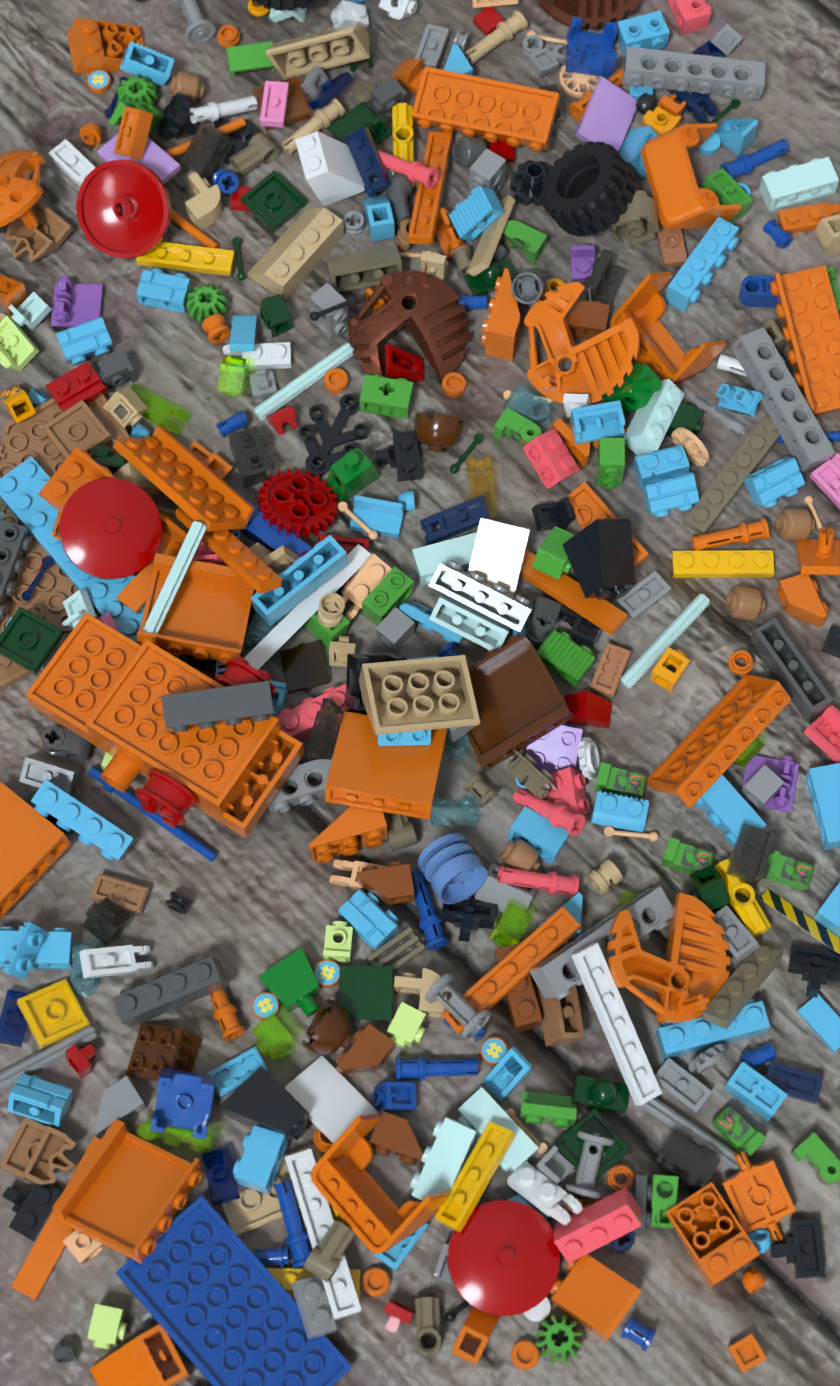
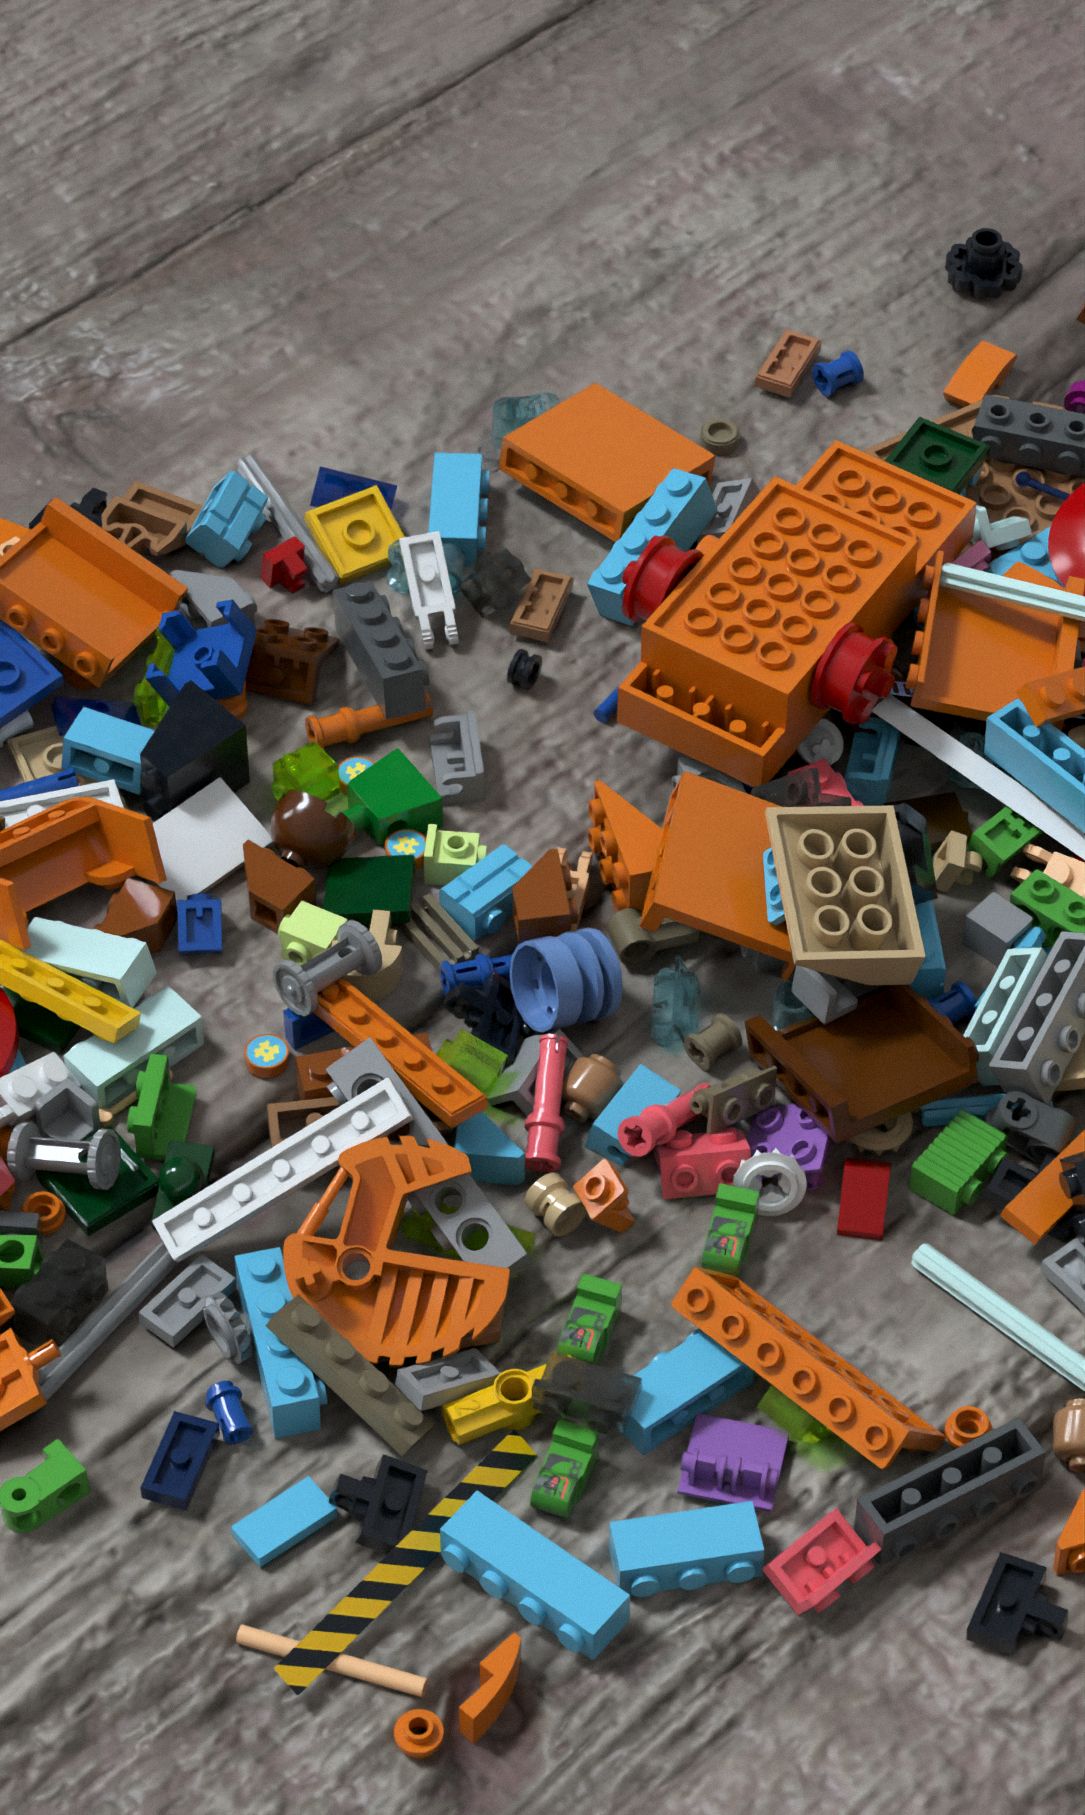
camera: 90 degrees right, 20 degrees down
medium azure hinge [2,922,47,981] -> none
dark grey brick [161,681,274,733] -> none
medium azure plate [208,1046,269,1098] -> none
tan wheel [317,593,345,628] -> none
blue pin [396,1056,478,1081] -> none
medium azure slope [482,1047,533,1102] -> none
nougat plate [589,642,631,698] -> none
medium azure brick [591,790,649,833] -> none
light nougat hinge [604,826,659,842] -> none
light orange brick [650,647,690,693] -> none
dark green brick [689,865,730,911] -> none
bright green leg [712,1106,767,1158] -> none
medium azure hinge [723,1061,788,1122] -> none
light grey panel [741,765,784,811] -> none
none -> light grey hinge [430,711,485,805]
none -> orange bracket [573,1159,635,1234]

